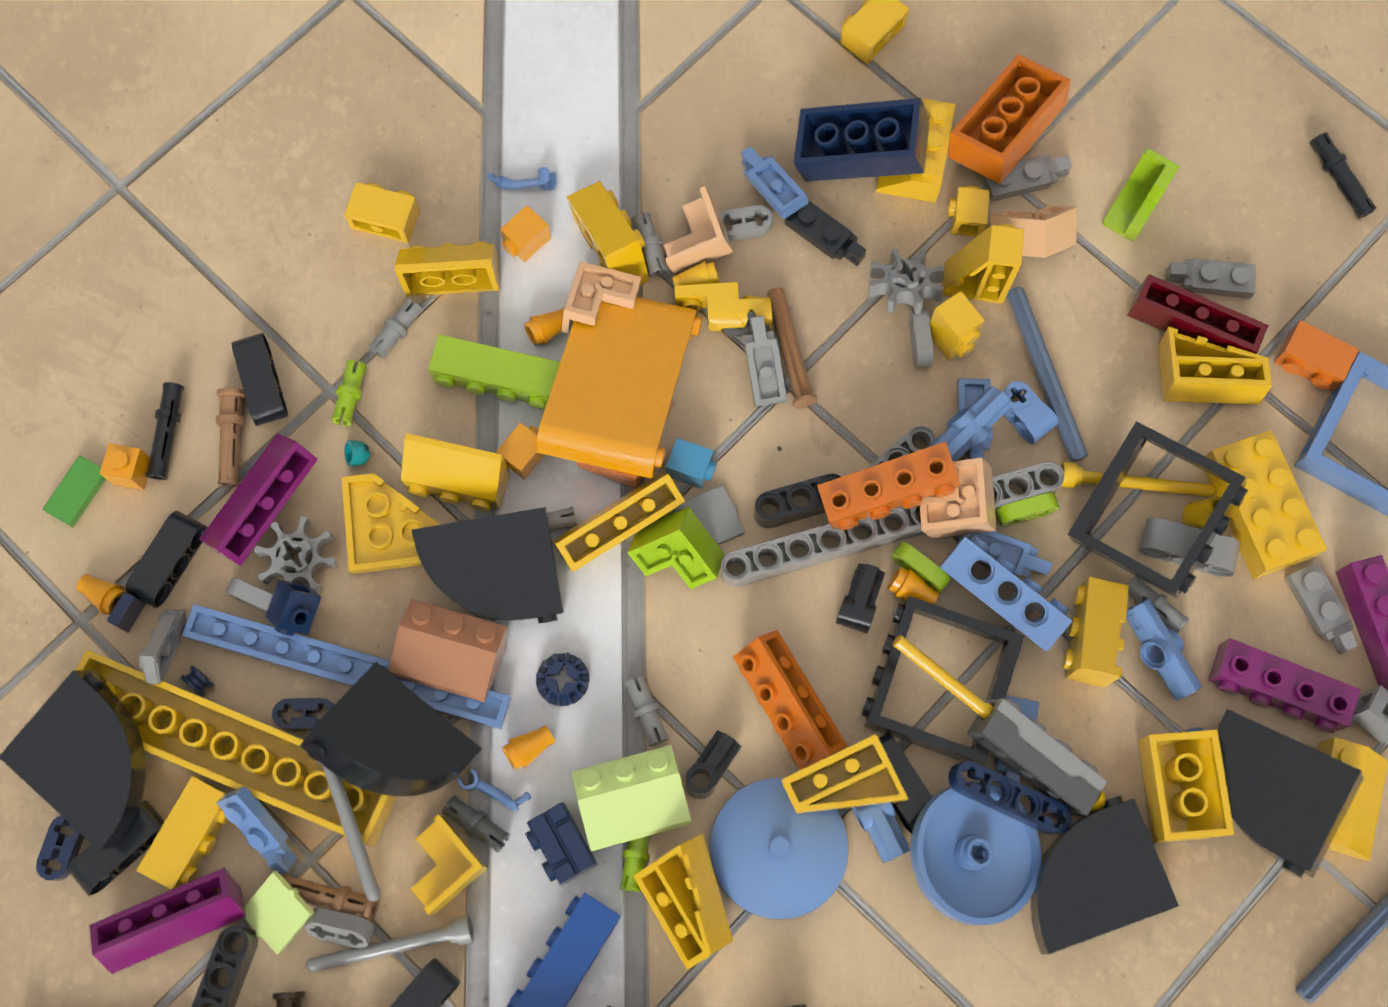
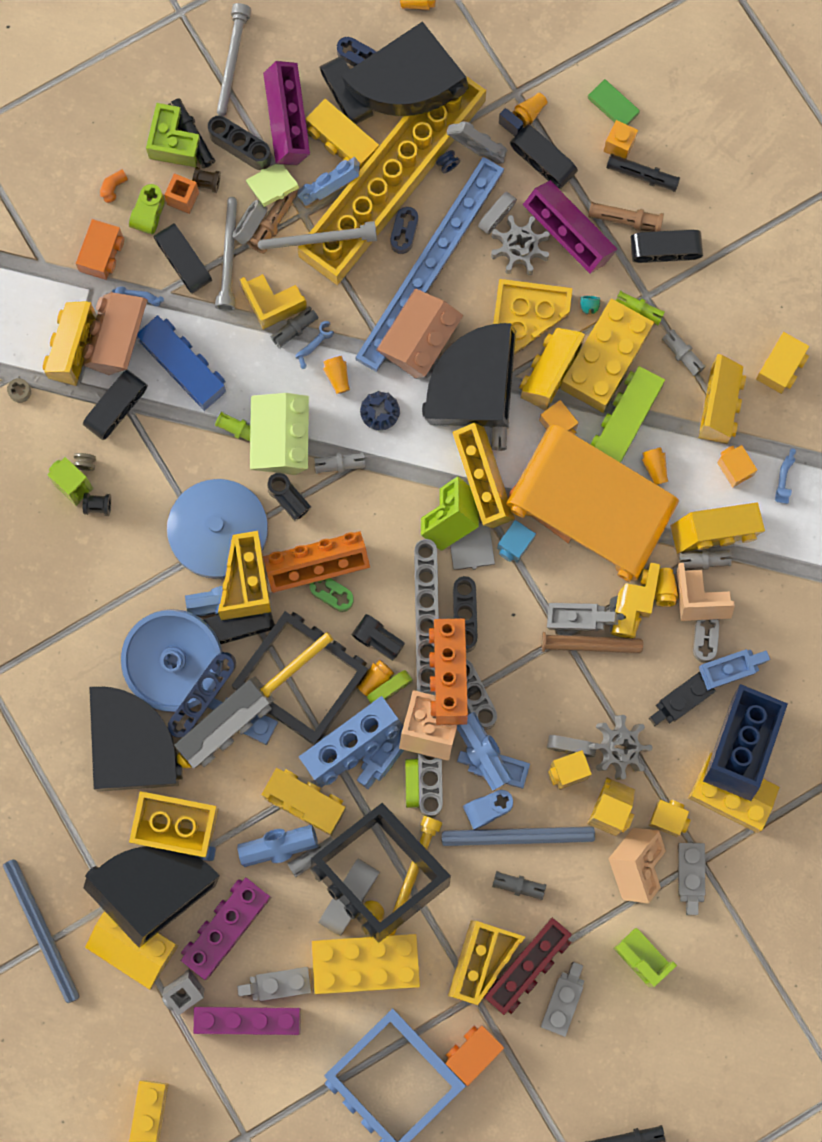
camera: 105 degrees right, 5 degrees up
dark blue brick [265,579,321,636] -> none
black brick [300,662,482,797] -> none
dark blue brick [525,802,598,885] -> none
light nougat panel [562,261,641,333] -> none
yellow wedge [633,833,733,970] -> none
orange brick [948,54,1071,184] -> none
none -> bright green beam [310,578,354,612]
none -> dark grey pin [492,871,546,900]
none -> yellow brick [560,298,654,413]

